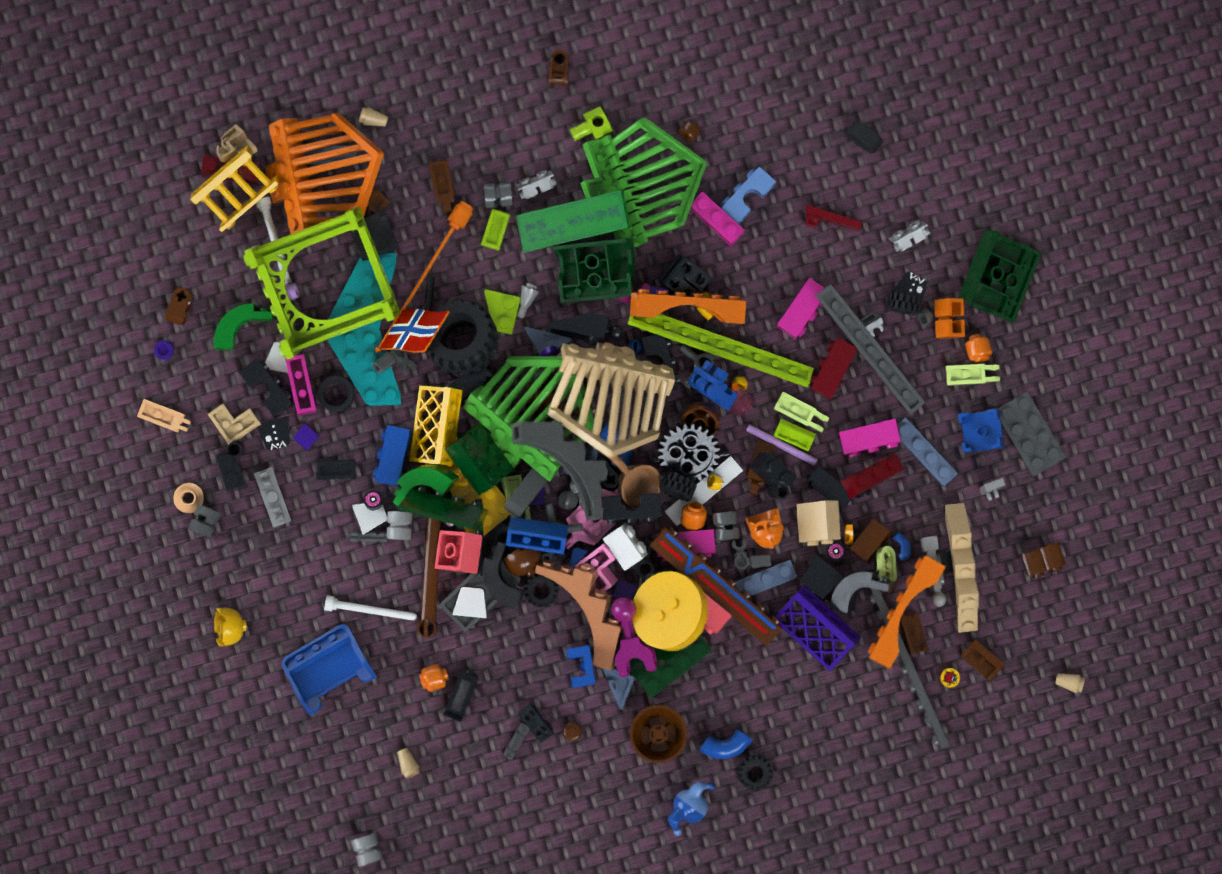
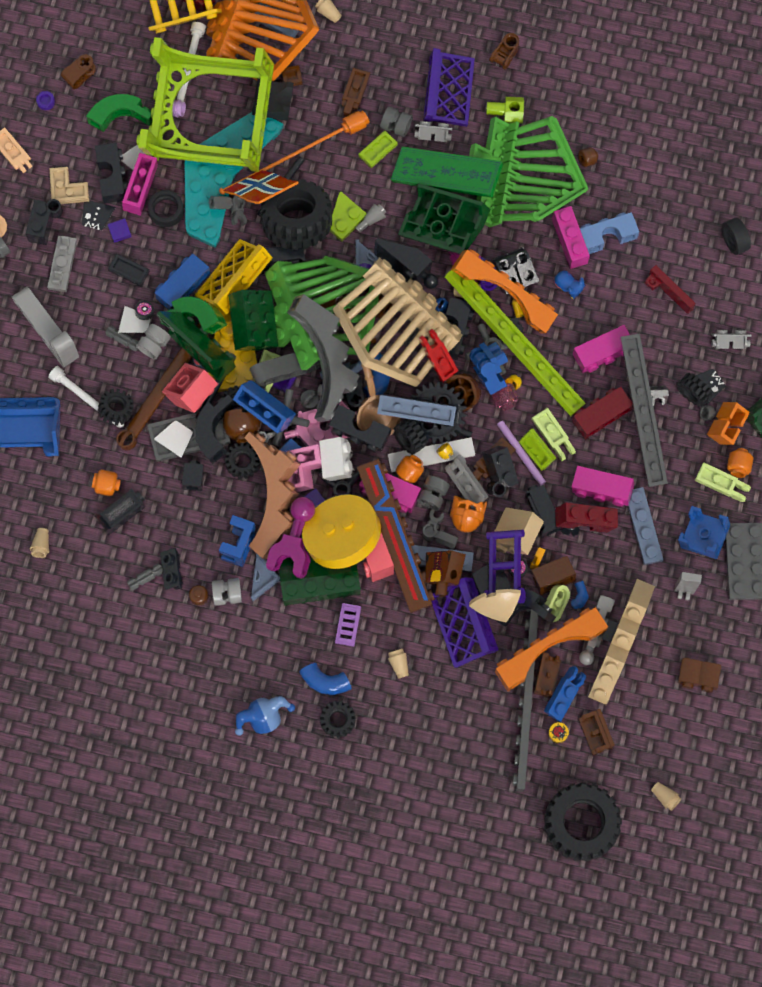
camera: 25 degrees right, 10 degrees down
reddish brown piece [630,705,688,763] -> none
none -> light grey beam [12,287,79,368]
none -> black tyre [98,389,134,426]
none -> black brick [182,461,205,491]
none -> light grey wheel [212,578,242,606]
none -> medium lavender slope [335,603,361,647]
none -> sand blue plate [377,394,456,426]
none -> tan cone [387,649,409,679]
none -> red hinge [419,329,459,382]
none -> dark purple fence [423,48,475,127]
none -> reddish brown torso [426,550,466,597]
none -> light grey plate [445,455,489,509]
none -> tan brick [469,589,521,622]
none -> dark purple piece [484,529,526,604]
none -> blue hinge [544,666,586,722]
none -> black tyre [544,782,622,861]
none -> blue animal [554,271,586,299]

